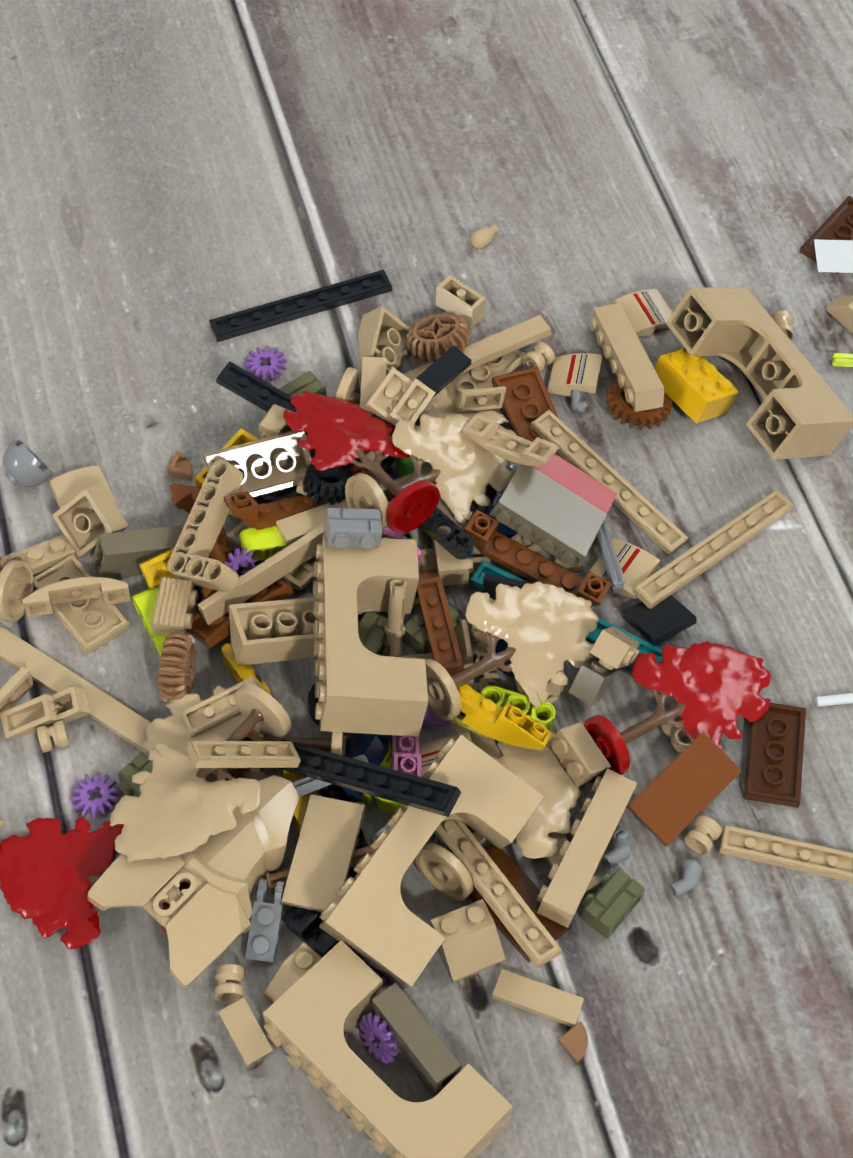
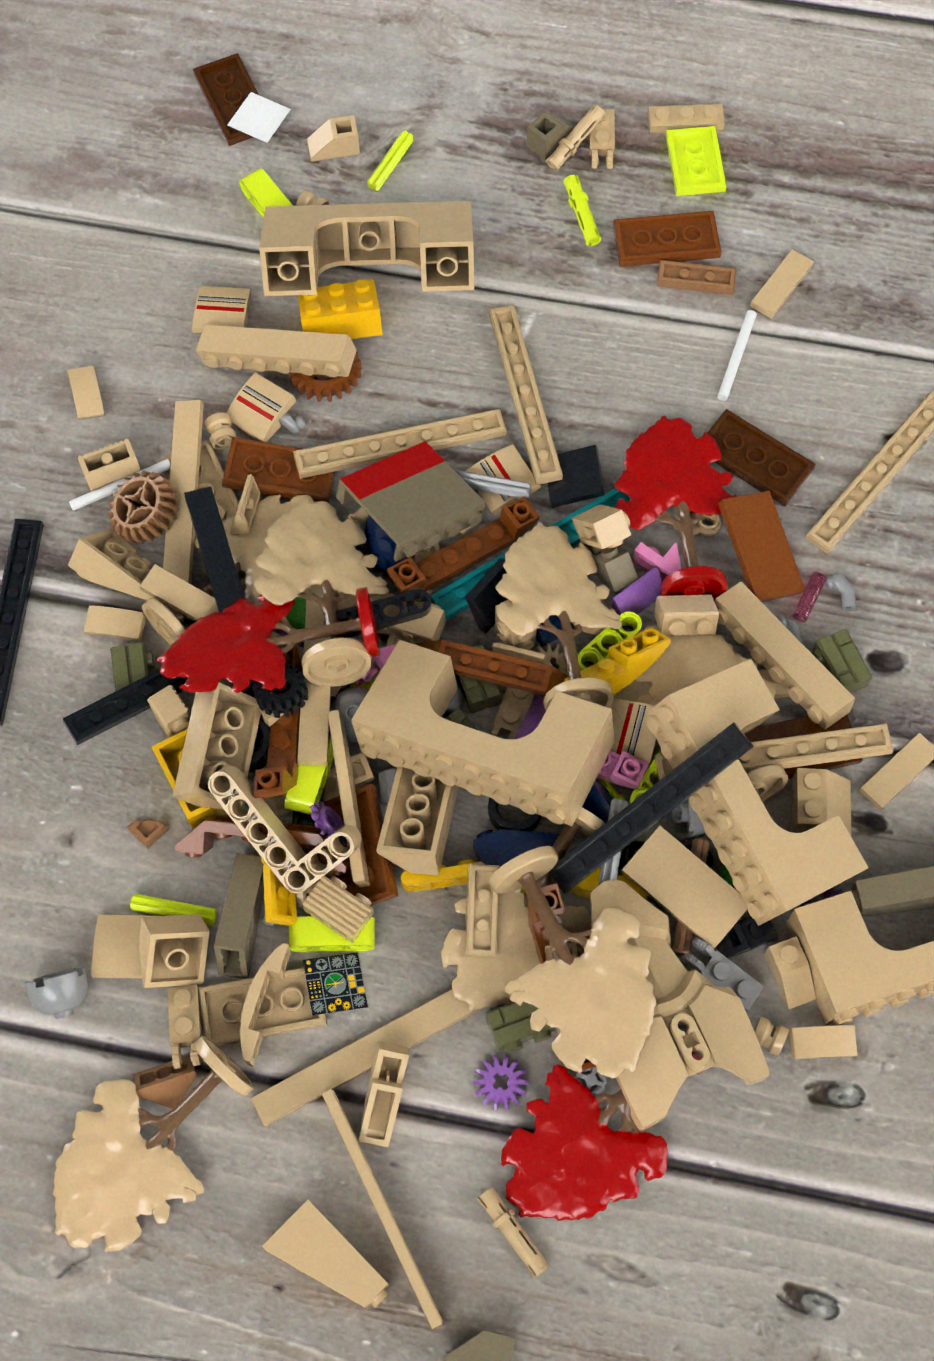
camera: 60 degrees left, 10 degrees up
tan wheel [36,720,70,753] -> none
medium nougat gear [157,632,197,703] -> none
tan tile [186,741,301,768] -> none
medium lavender gear [244,346,287,381] -> none
light grey brick [324,508,382,549] -> none
medium lavender gear [359,1012,397,1064] -> none
tan slope [365,367,435,426] -> none
tan pin [384,579,407,657] -> none
tan slope [462,414,559,466] -> none
tan cylinder [470,224,499,249] -> none
tan wheel [684,816,722,855] -> none
none -> tan slope [67,366,104,420]
none -> white bar [69,459,171,511]
none -> tan slope [83,605,146,641]
none -> neon yellow axle [130,894,217,926]
none -> neon yellow beam [239,168,293,218]
none -> sticker [303,952,368,1016]
none -> dark blue slope [473,829,560,868]
none -> medium lavender slope [612,567,662,616]
none -> bright pink slope [632,542,682,581]
none -> clear pink axle [793,571,827,622]

